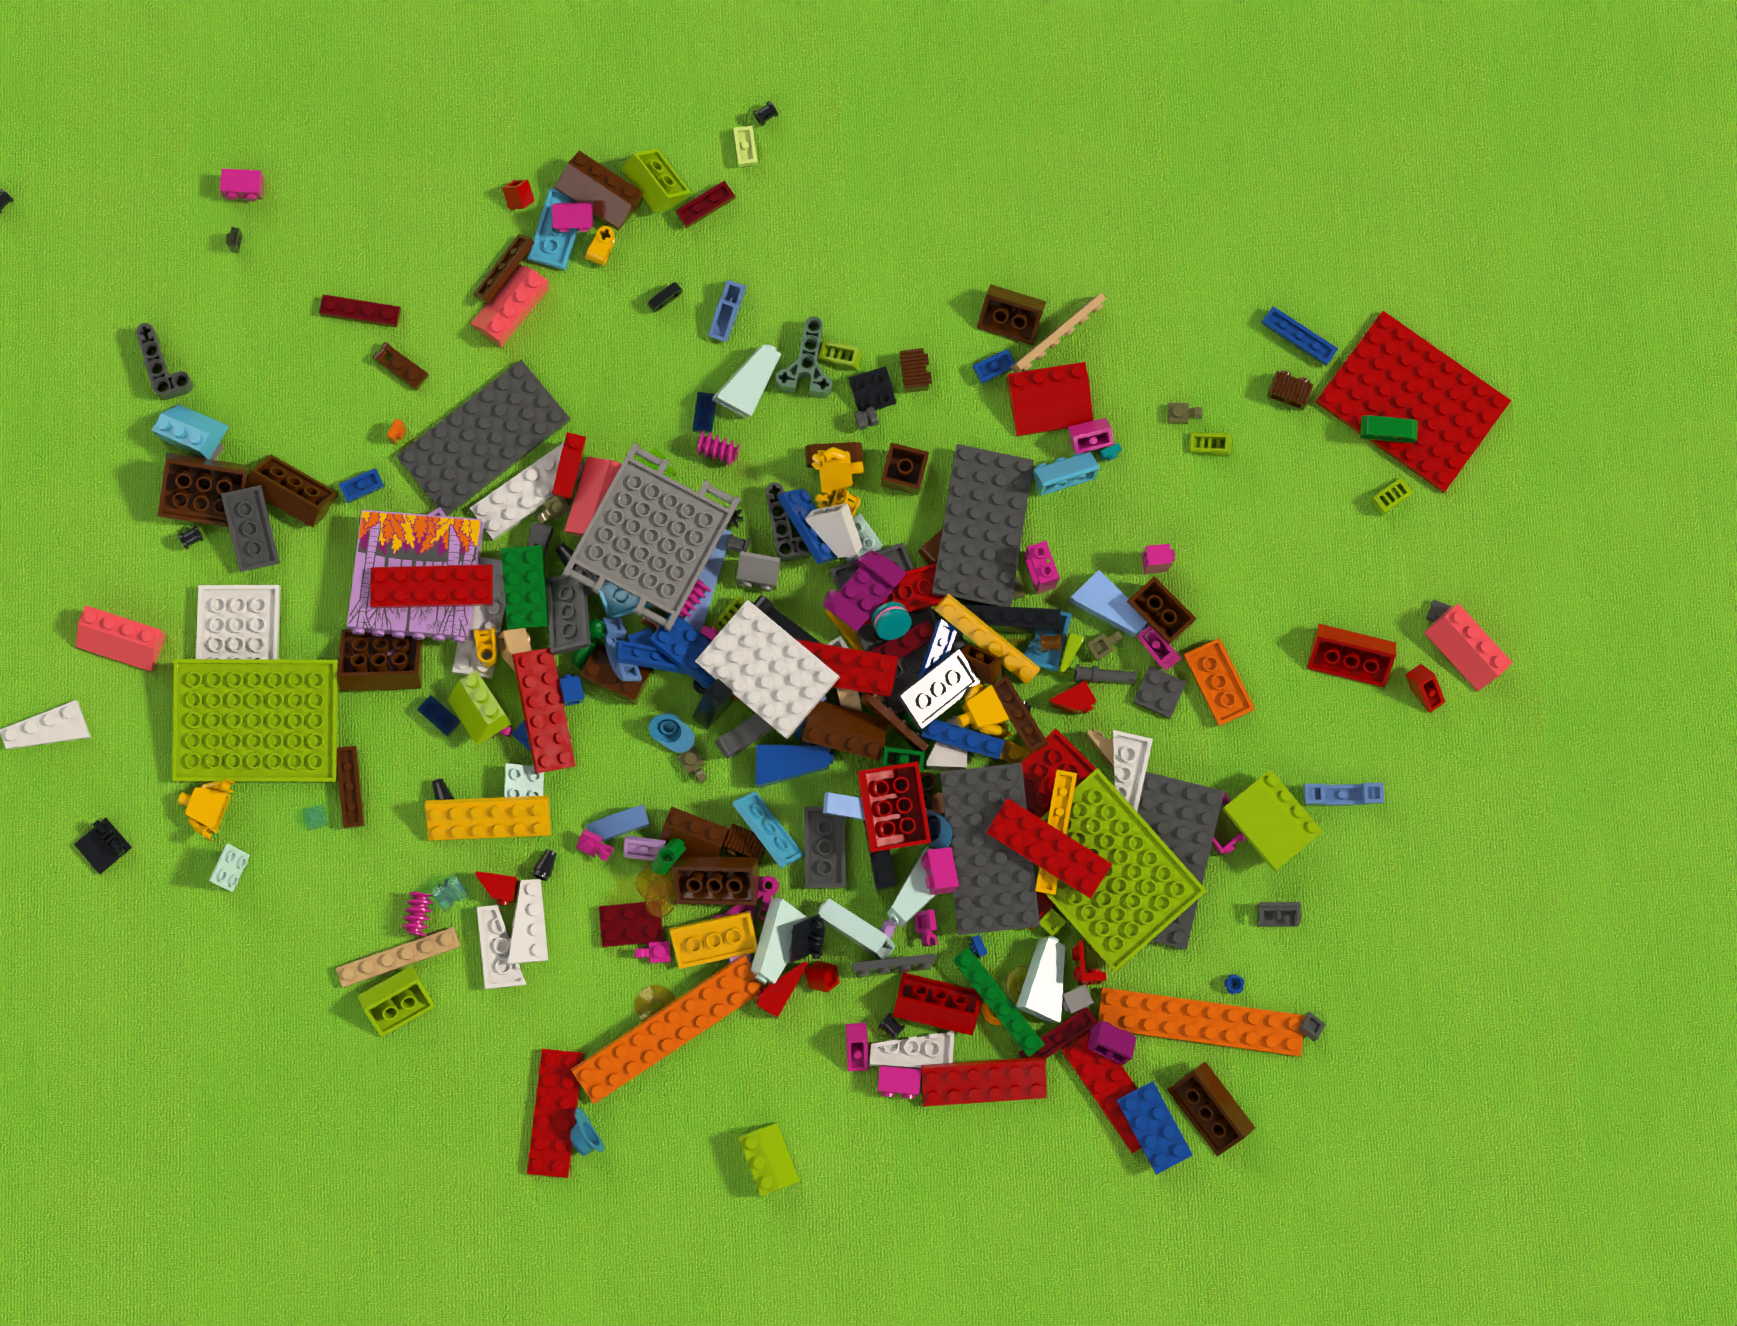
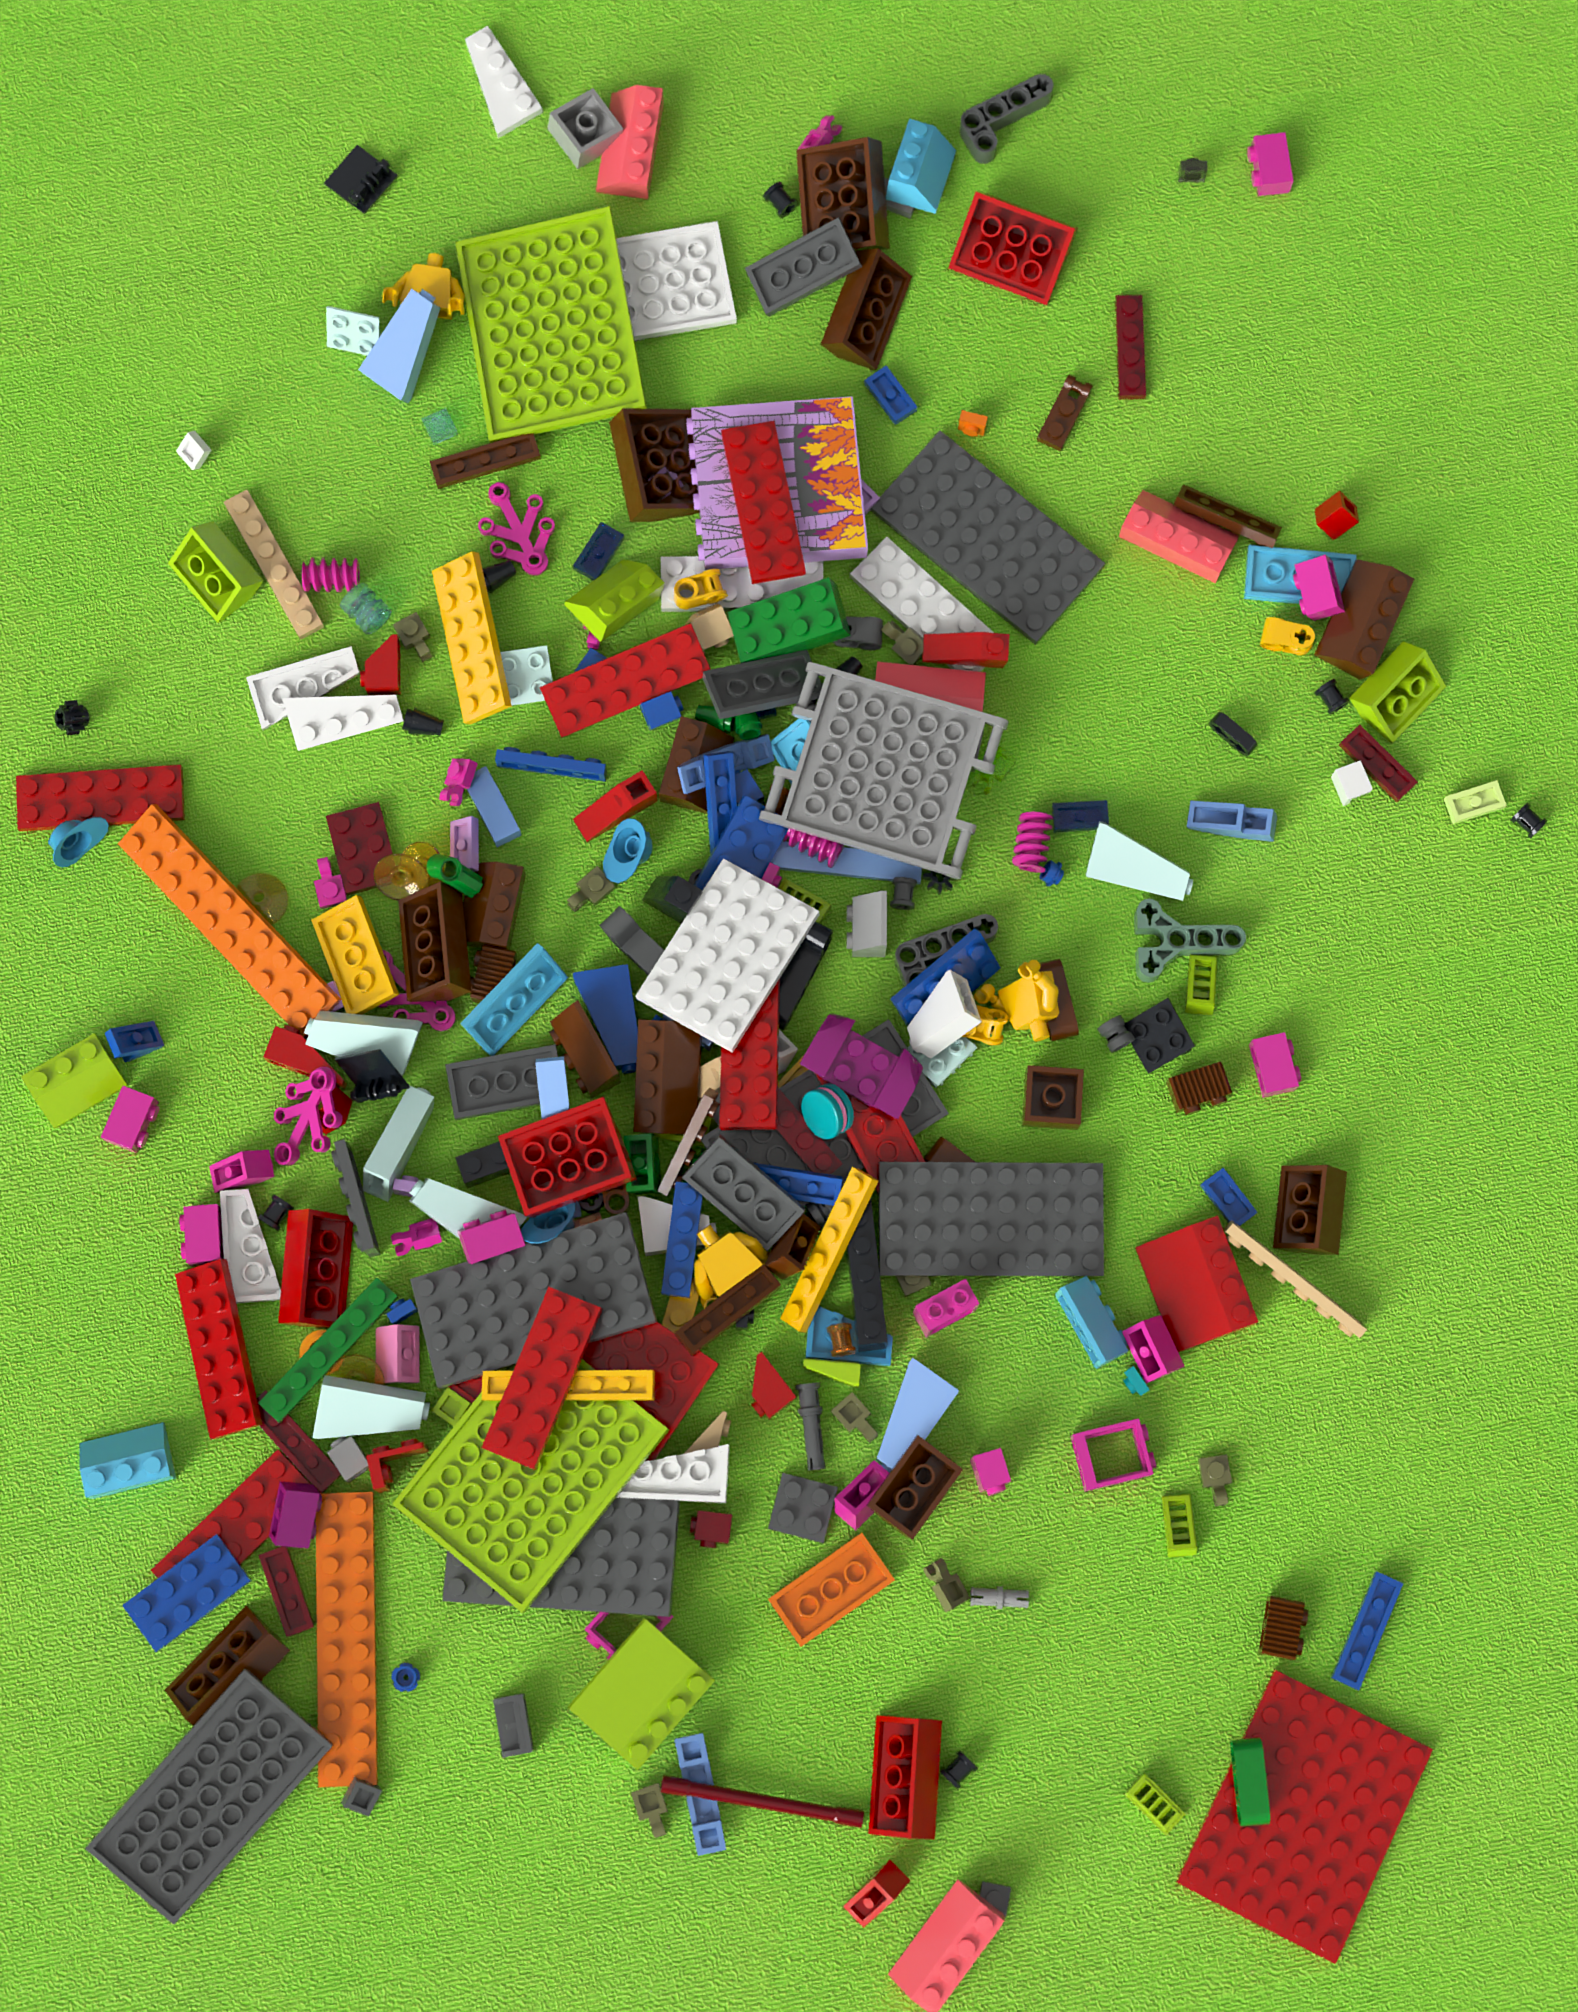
camera: 85 degrees right, 0 degrees up
none -> black gear [55,700,89,735]
none -> medium azure slope [80,1422,176,1499]
none -> dark grey plate [85,1668,333,1925]
none -> dark pink brick [101,1086,160,1153]
none -> blue slope [104,1021,164,1062]
none -> white plate [176,431,211,470]
none -> dark red plate [258,1546,315,1637]
none -> dark pink plant [274,1067,342,1165]
none -> light blue slope [358,289,440,403]
none -> bright pink panel [376,1324,419,1384]
none -> olive plate [392,612,432,662]
none -> dark pink plant [478,482,555,575]
none -> blue plate [495,747,607,782]
none -> light grey slope [548,88,623,169]
none -> reddish brown slope [549,1000,621,1099]
none -> red slope [573,770,658,843]
none -> olive plate [631,1783,668,1838]
none -> dark red piece [660,1775,864,1828]
none -> dark red brick [690,1510,732,1548]
none -> dark pink plate [797,115,842,150]
none -> olive plate [923,1558,971,1613]
none -> black bush [940,1750,978,1789]
none -> red slope [948,191,1078,305]
none -> light grey pin [970,1586,1029,1609]
none -> blue plate [1040,860,1064,887]
none -> dark pink window [1070,1418,1156,1492]
none -> dark pink brick [1249,1032,1301,1098]
none -> black bush [1314,679,1350,715]
none -> white panel [1331,760,1372,806]

